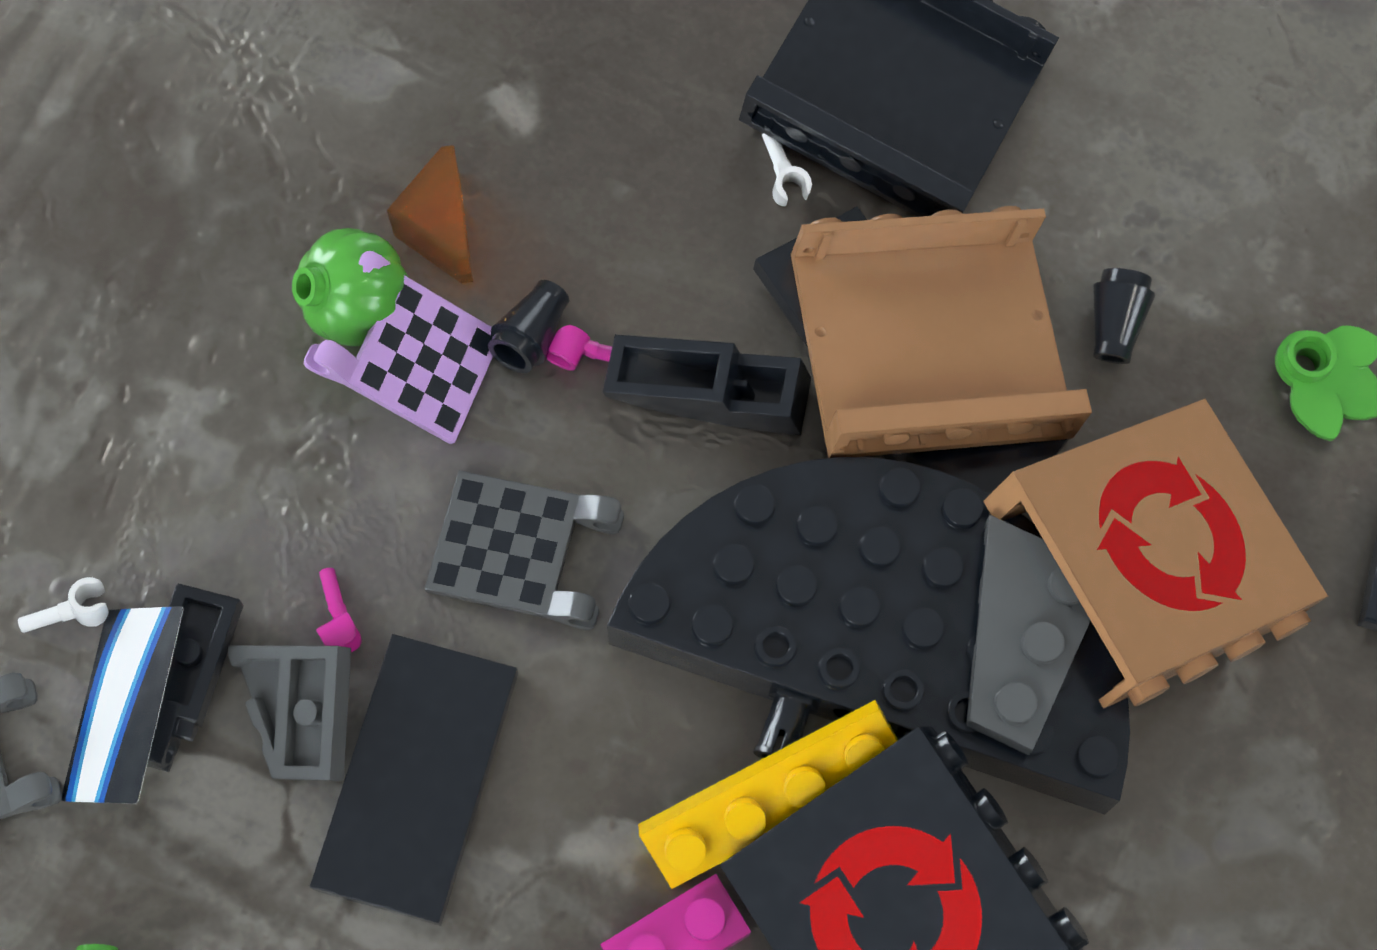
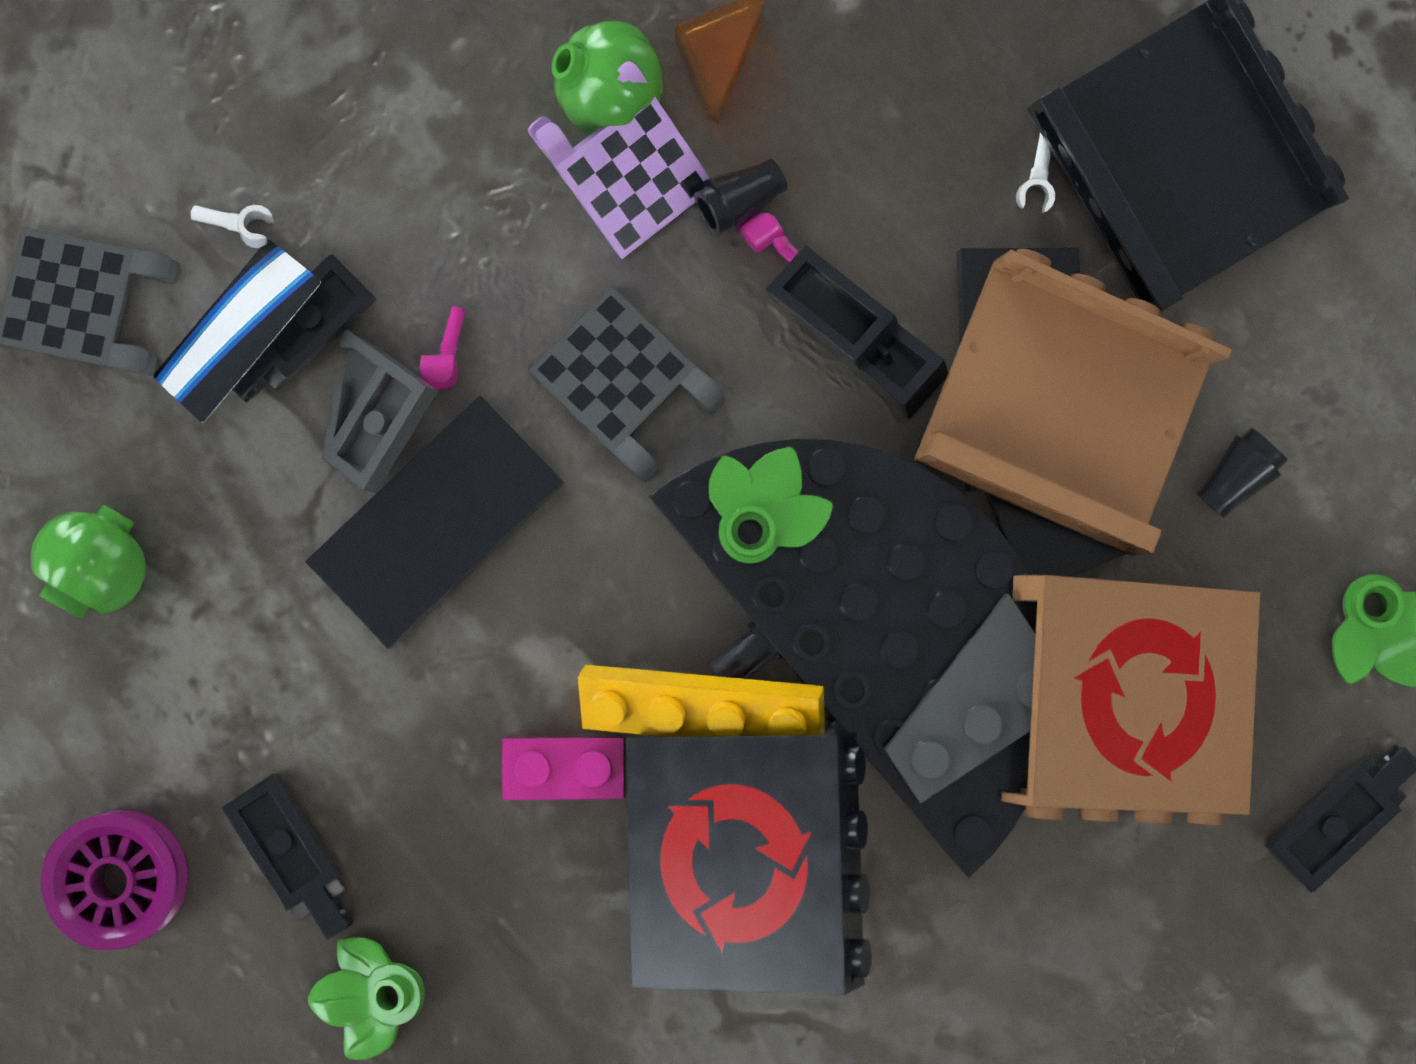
camera: 35 degrees right, 15 degrees up
none -> bright green plate [709,447,833,564]

